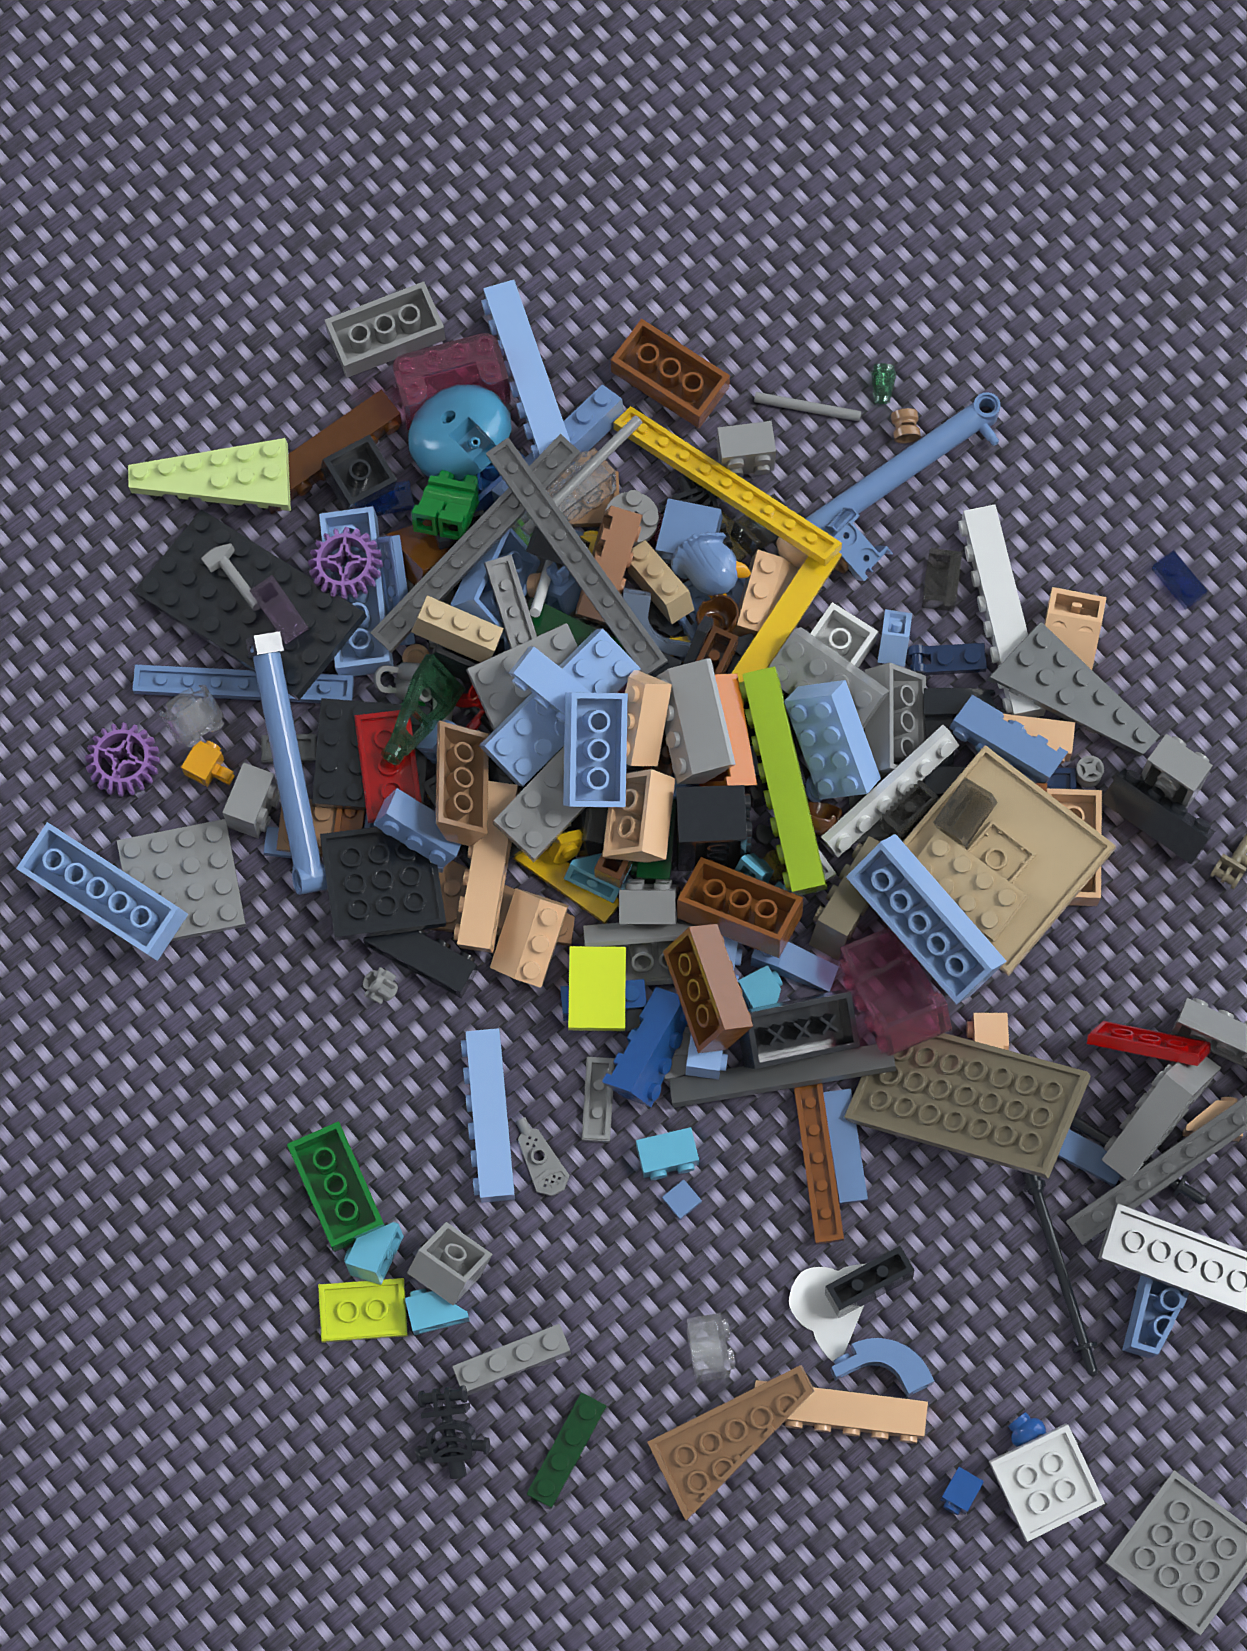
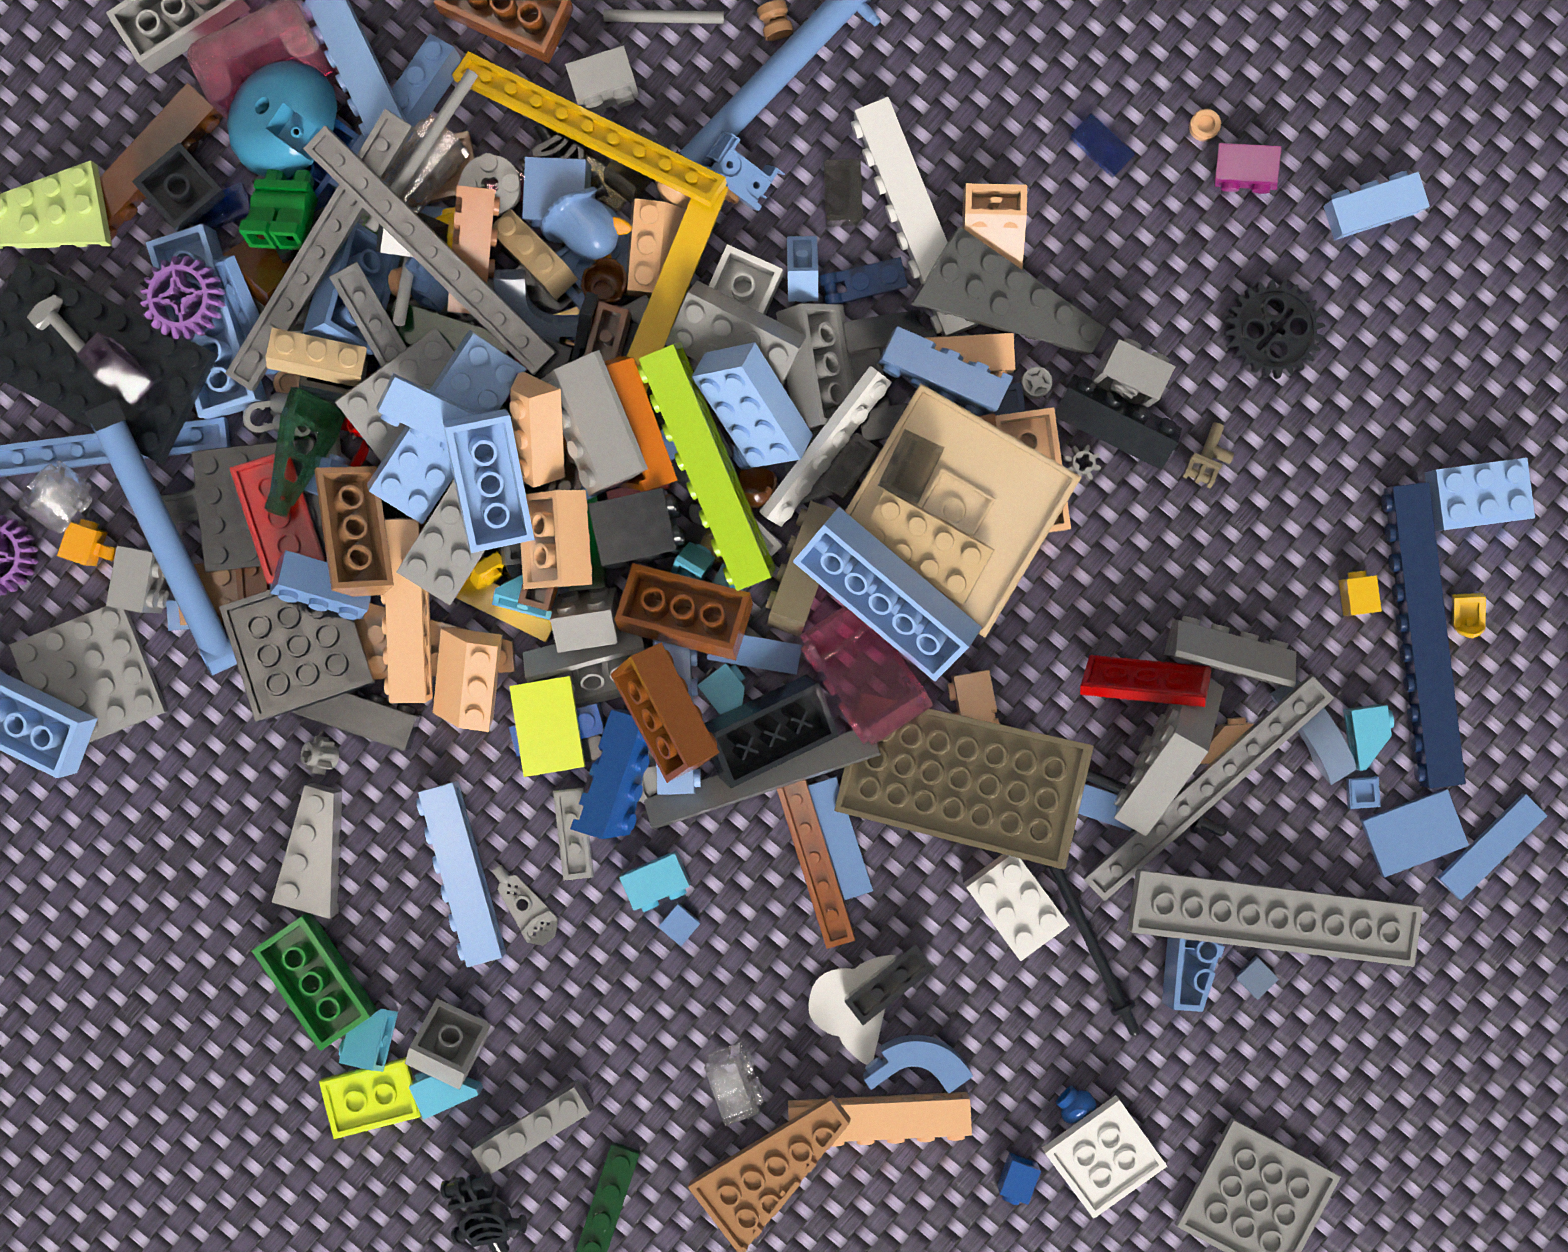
camera: 10 degrees left, 15 degrees up
none -> light grey wedge [272,783,342,919]
none -> white brick [964,854,1070,961]
none -> light grey gear [1063,445,1101,481]
none -> sand blue tile [1234,956,1279,1000]

